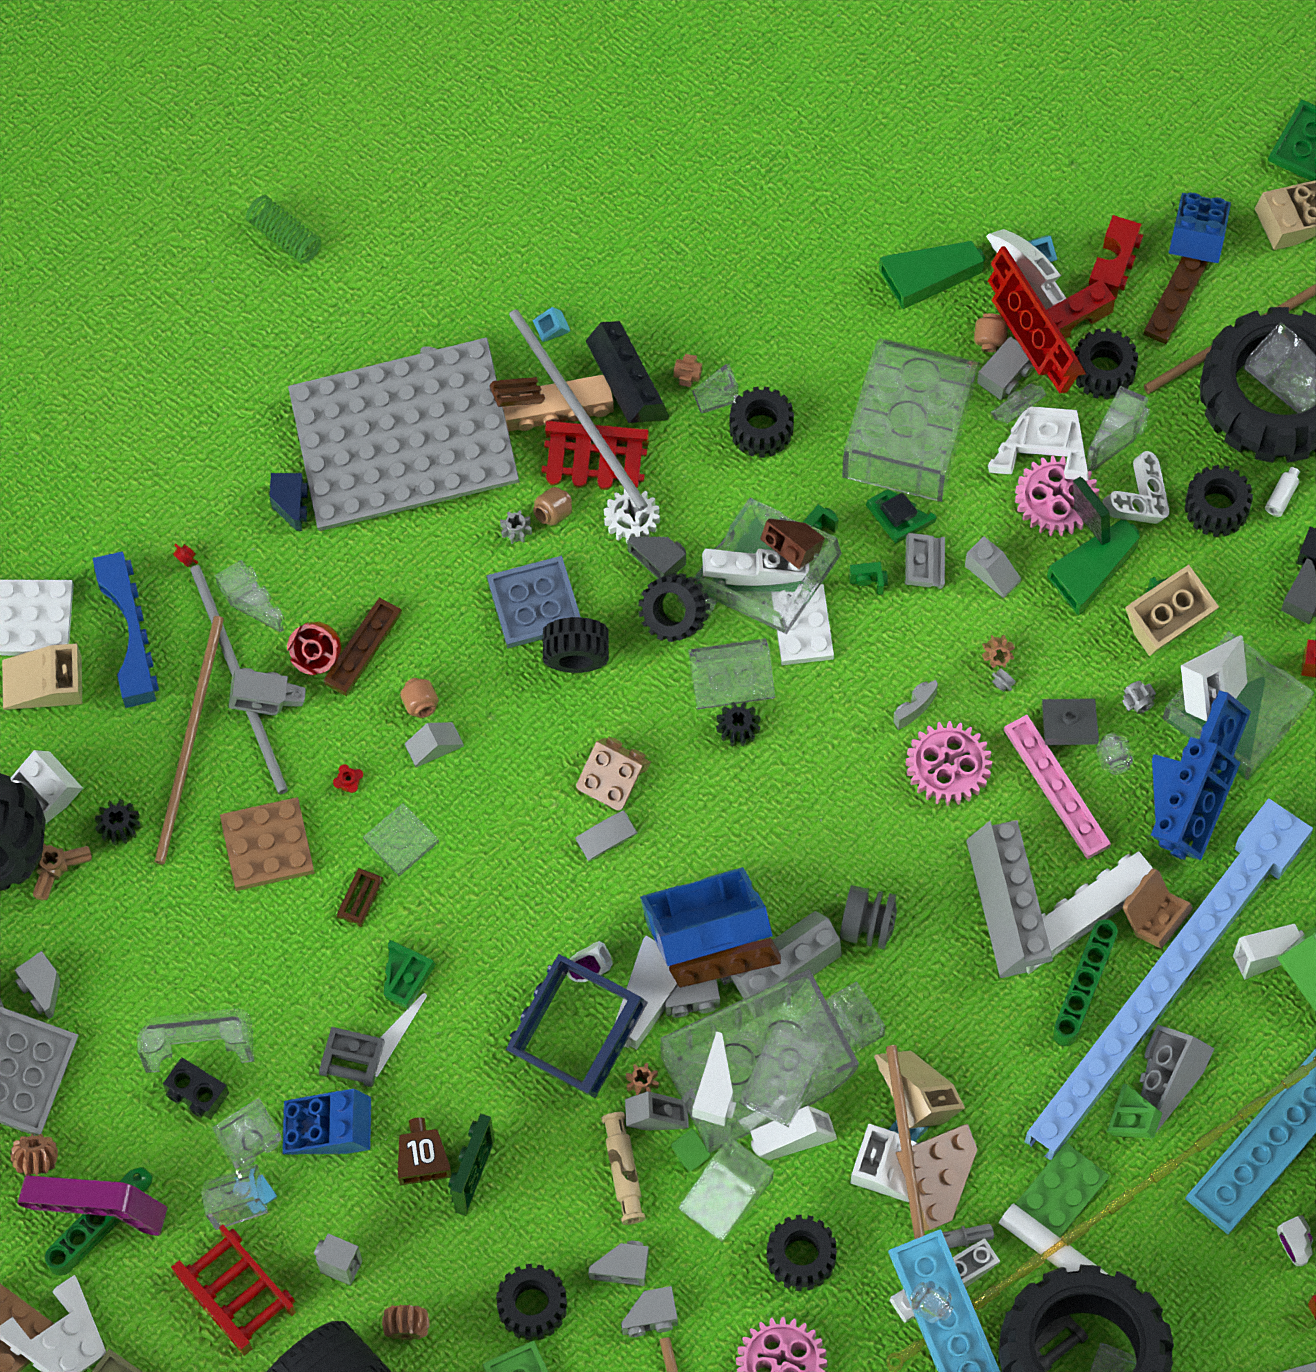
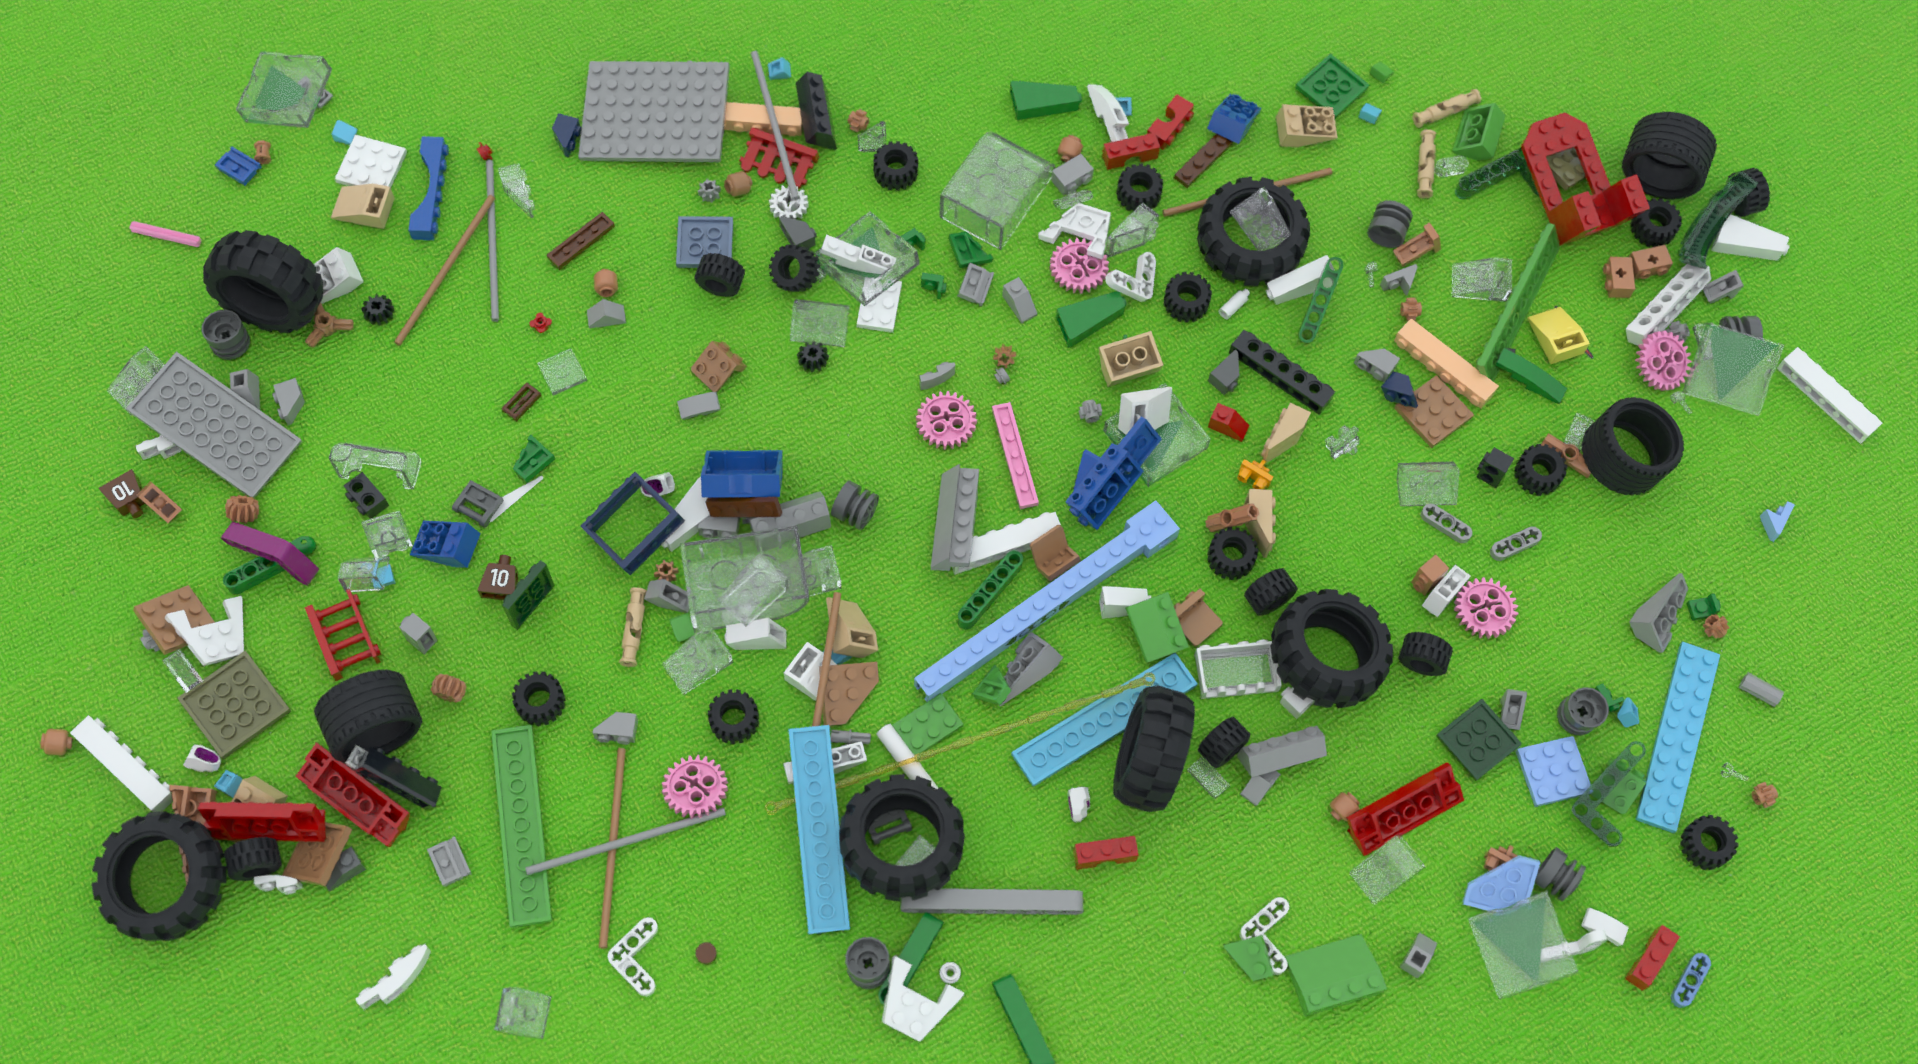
camera: 10 degrees right, 0 degrees up
medium nougat plate [220,797,315,891] -> none
light grey hinge [229,668,305,715] -> none
red cylinder [287,621,341,675] -> none
reddish brown tile [489,377,545,407] -> none
light grey slope [589,1241,649,1286] -> none
white slope [692,1032,736,1126] -> none
copper slope [760,519,825,569] -> none
black tile [880,492,918,527] -> none
clear head [910,1281,953,1323] -> none
red slope [988,246,1086,393] -> none
dark grey plate [1042,699,1099,745] -> none
tile [1073,476,1110,545] -> none
clear head [1096,733,1134,775] -> none

